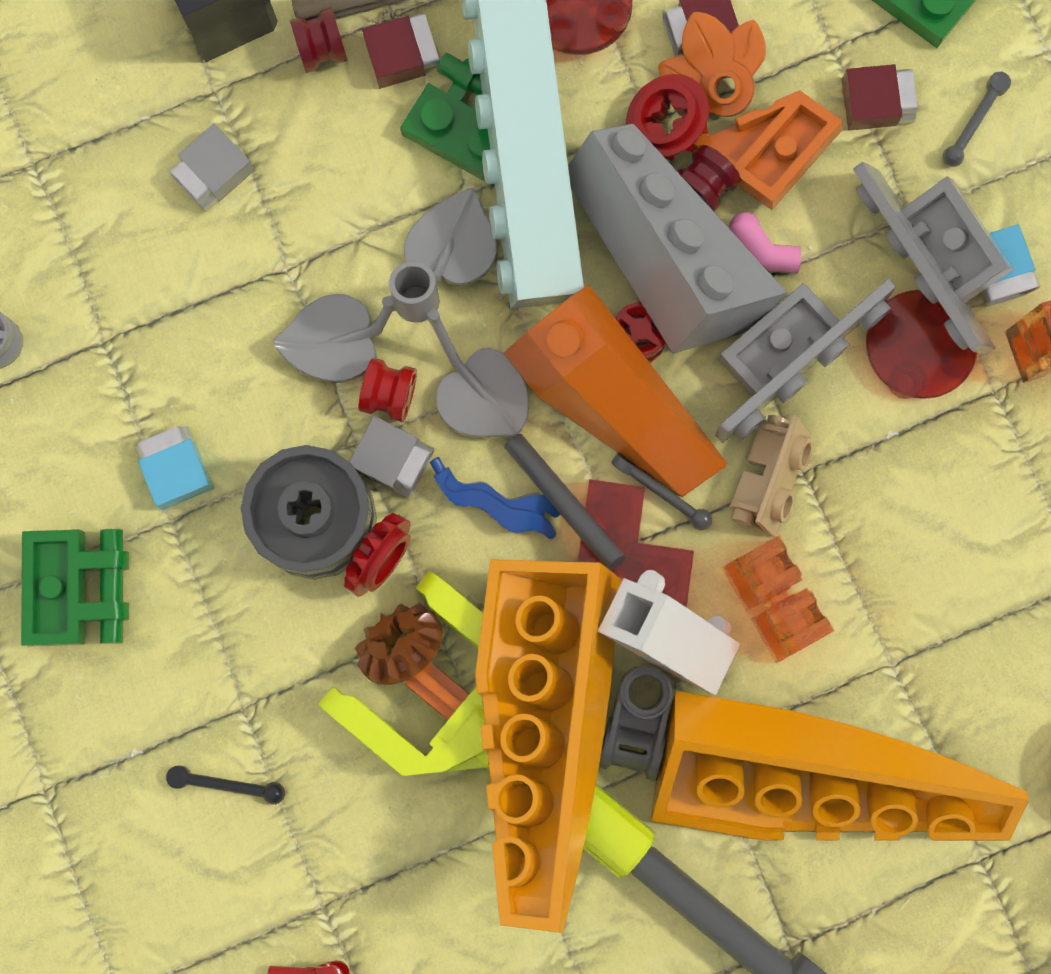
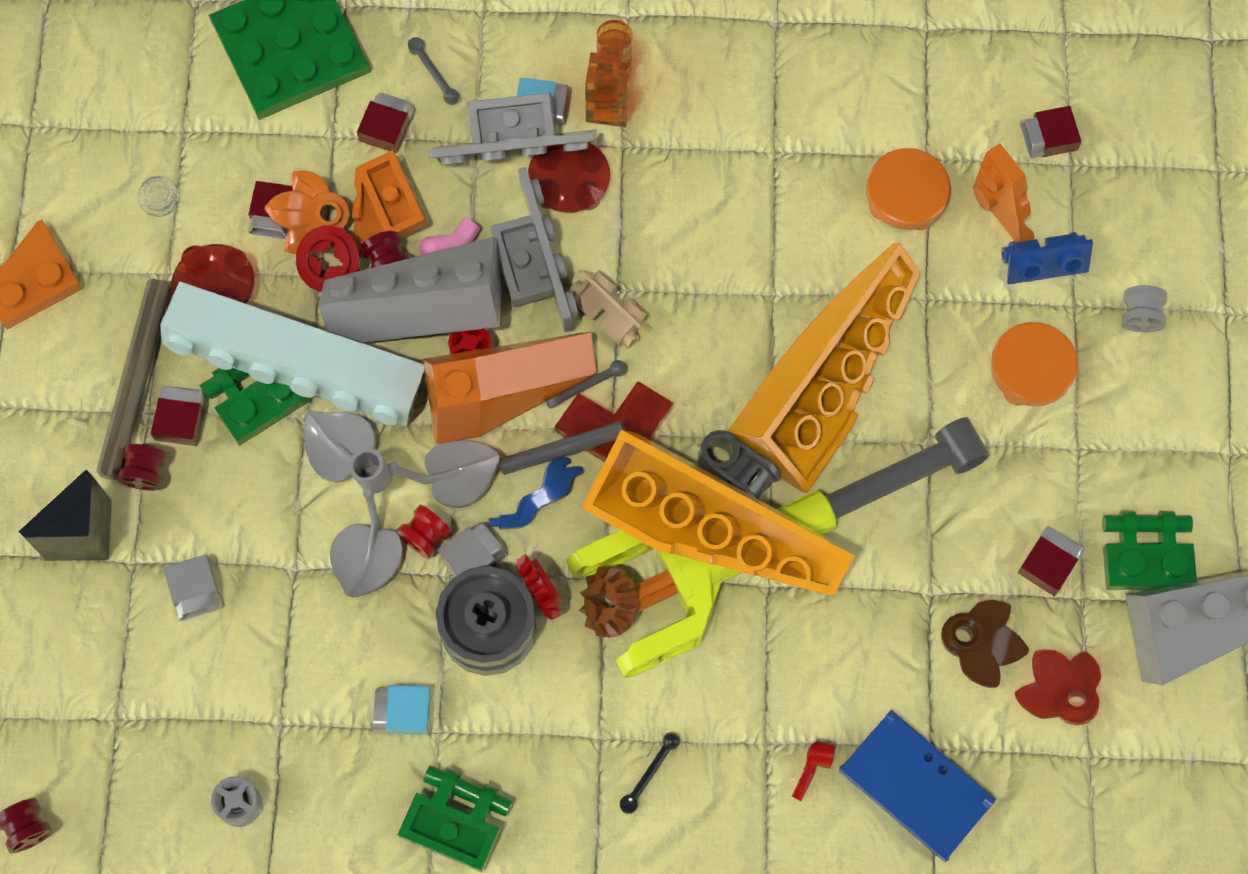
camera: 70 degrees left, 10 degrees down
white brick [597,570,740,696] -> none
clear orange legs [721,535,835,663] -> none

